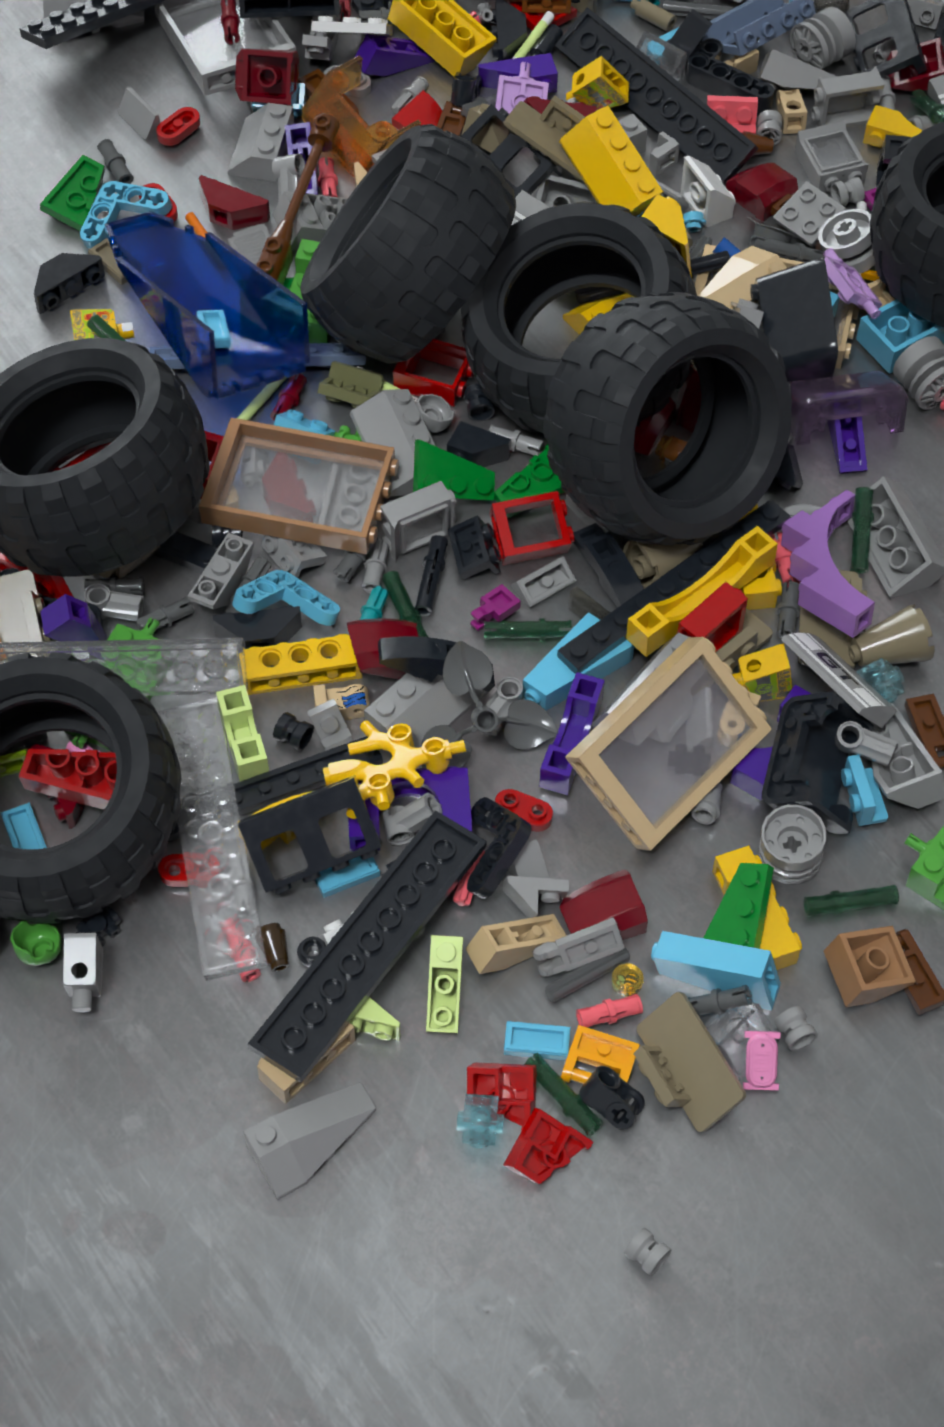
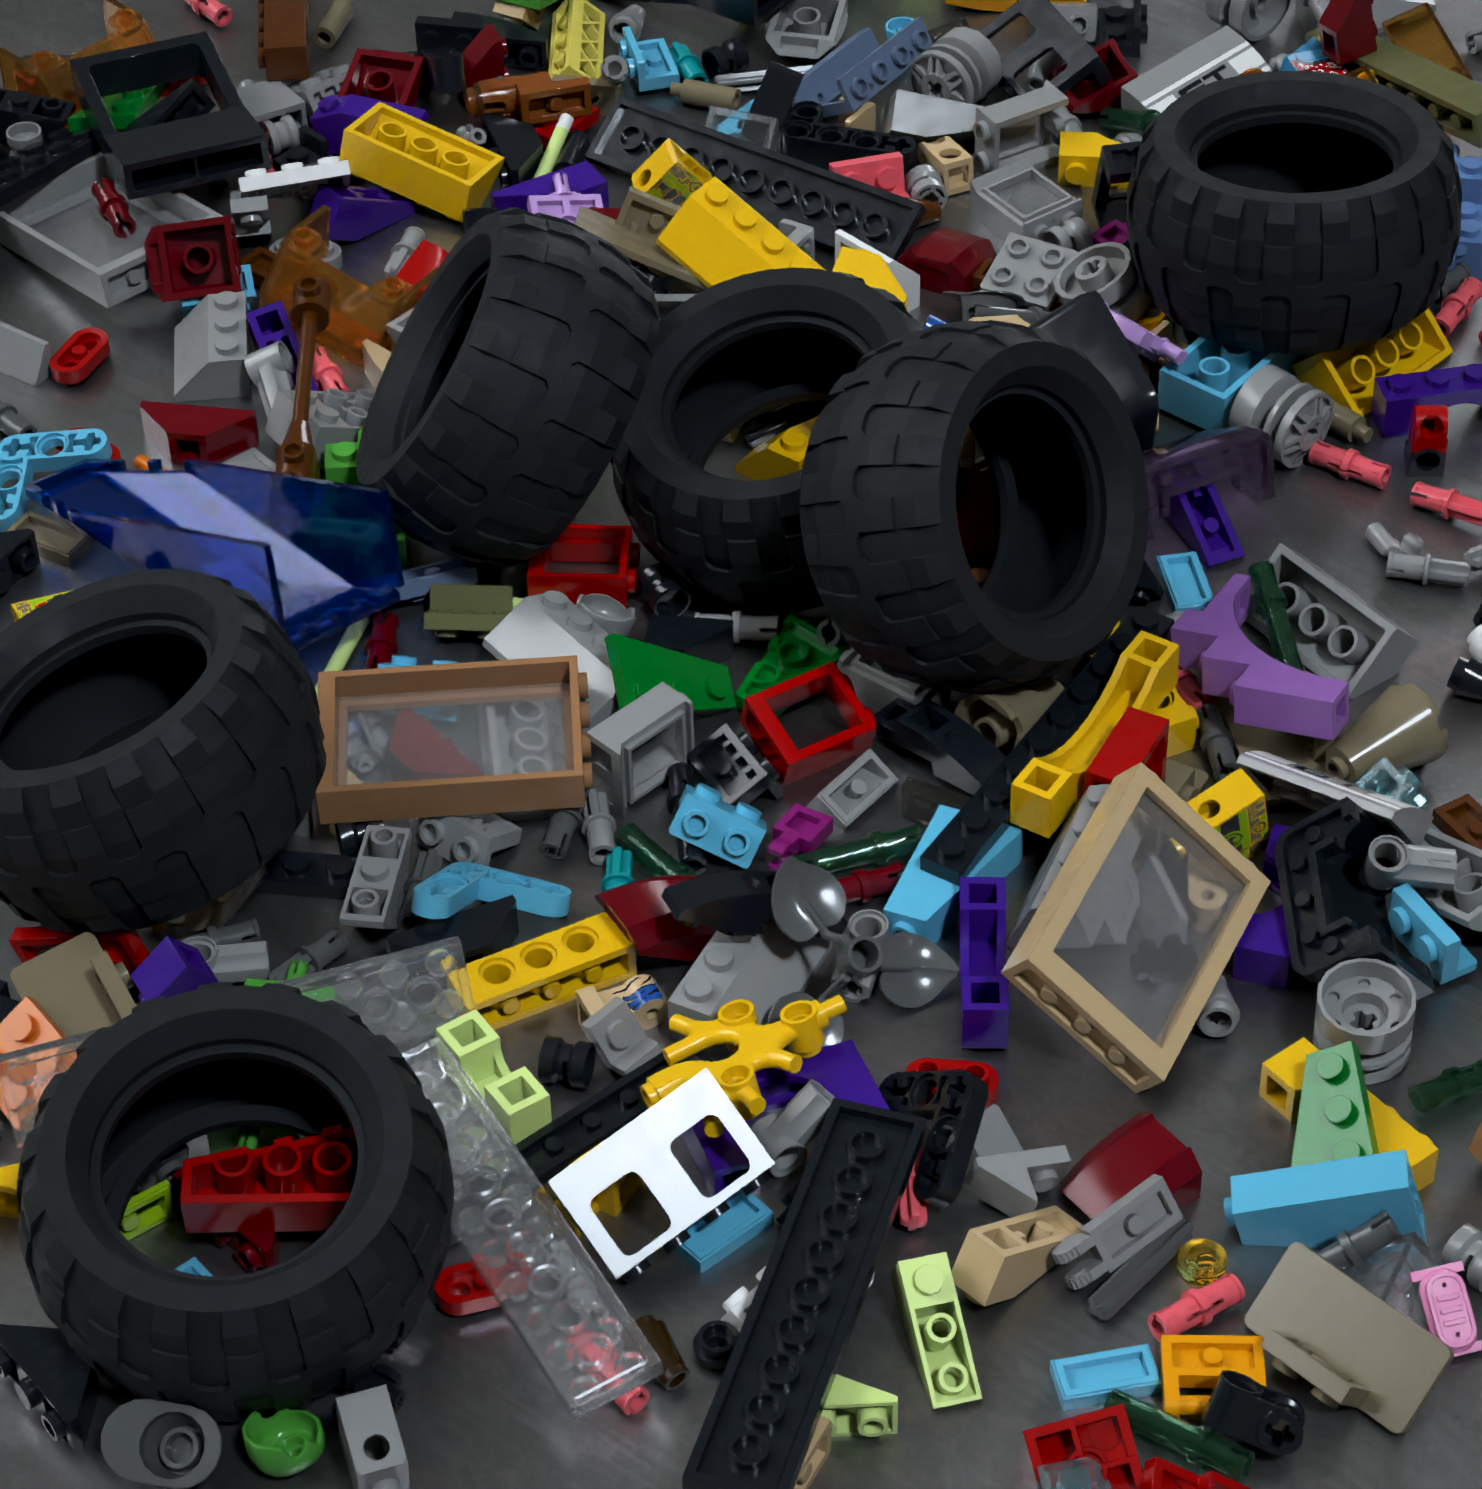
camera: 15 degrees left, 15 degrees down
none -> medium azure bracket [669,783,767,869]
none -> dark red pin [837,862,904,905]
none -> medium azure tile [1156,551,1214,612]

